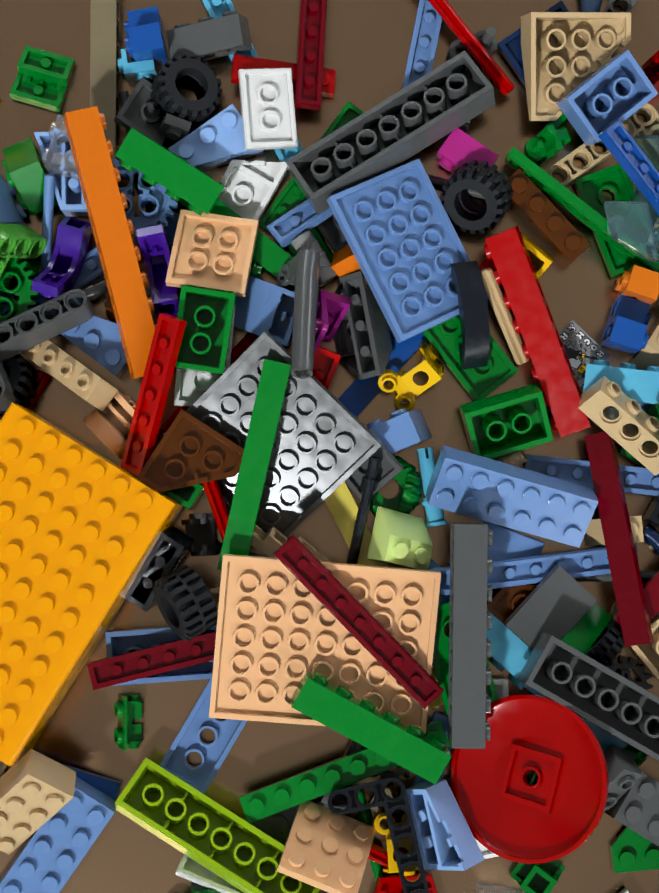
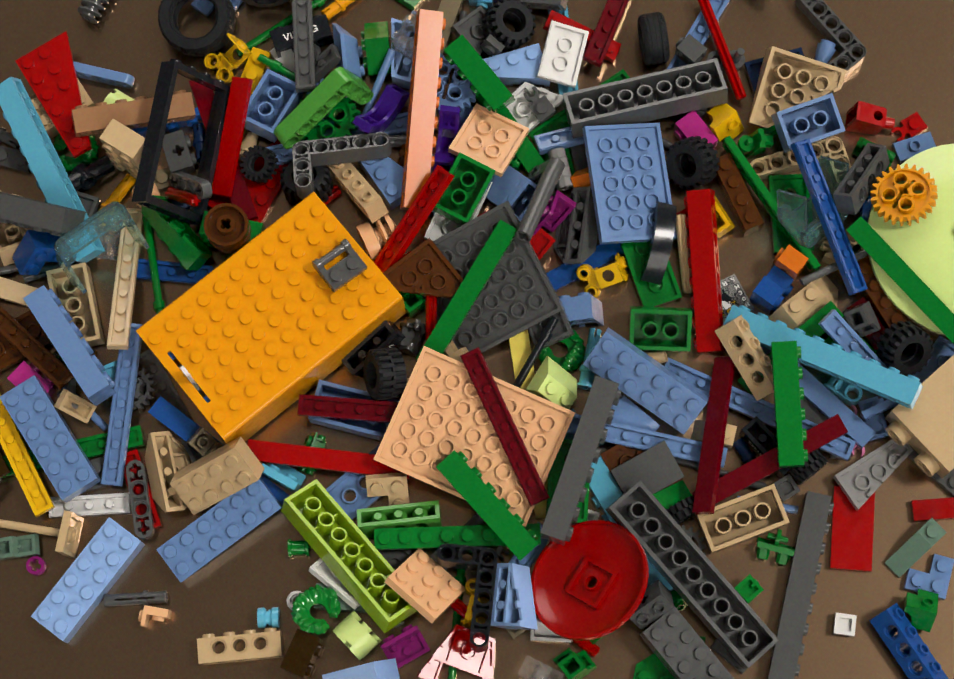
camera: 20 degrees right, 10 degrees down
none -> red tile [247,439,409,480]
none -> medium azure bracket [262,463,306,493]
none -> green bush [287,539,310,558]
none -> dark grey plate [312,239,367,292]
none -> bright green brick [357,500,442,538]
none -> tan plate [366,472,410,506]
none -> dark grey plate [524,86,557,123]
none -> black tyre [637,12,670,66]
none -> dark grey brick [675,34,707,65]
none -> yellow brick [707,103,744,142]

